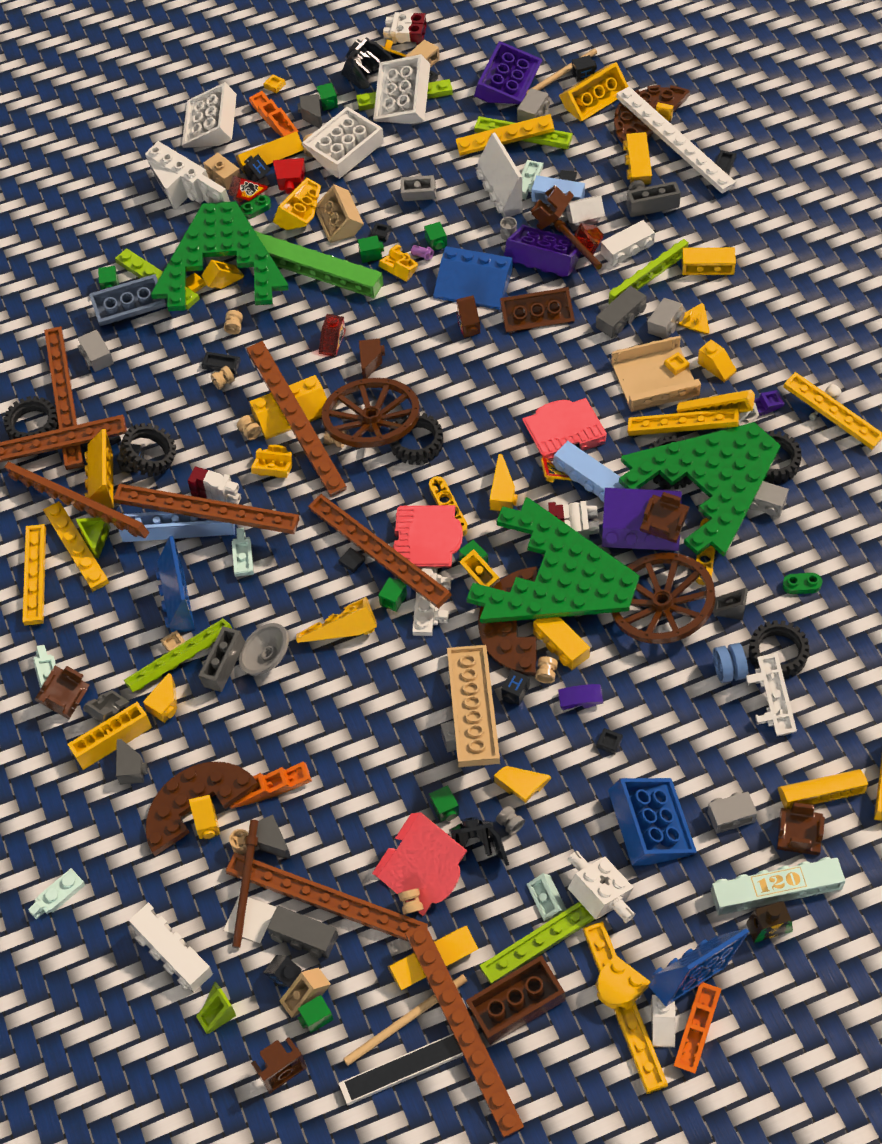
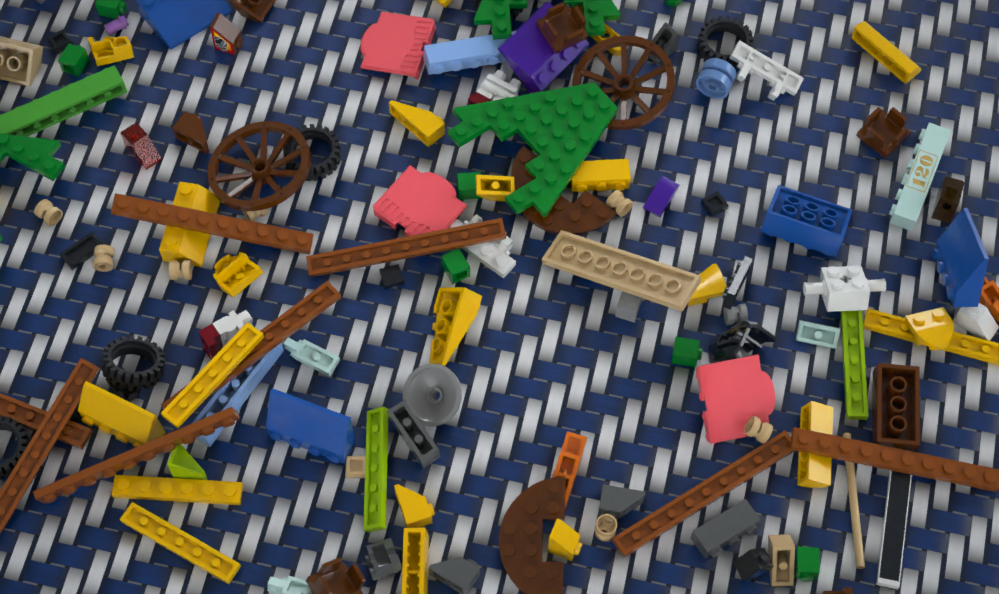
camera: 60 degrees left, 5 degrees up
white sticker [224,897,276,943] -> none
reddish brown bar [232,820,259,948] -> none
yellow beam [429,476,468,537] -> none
black brick [501,670,530,706] -> none
piece [541,457,573,483] -> none
light grey brick [707,792,758,834] -> none
yellow brick [777,769,868,809] -> none
none -> yellow plate [161,322,264,428]
none -> plate [722,256,753,310]

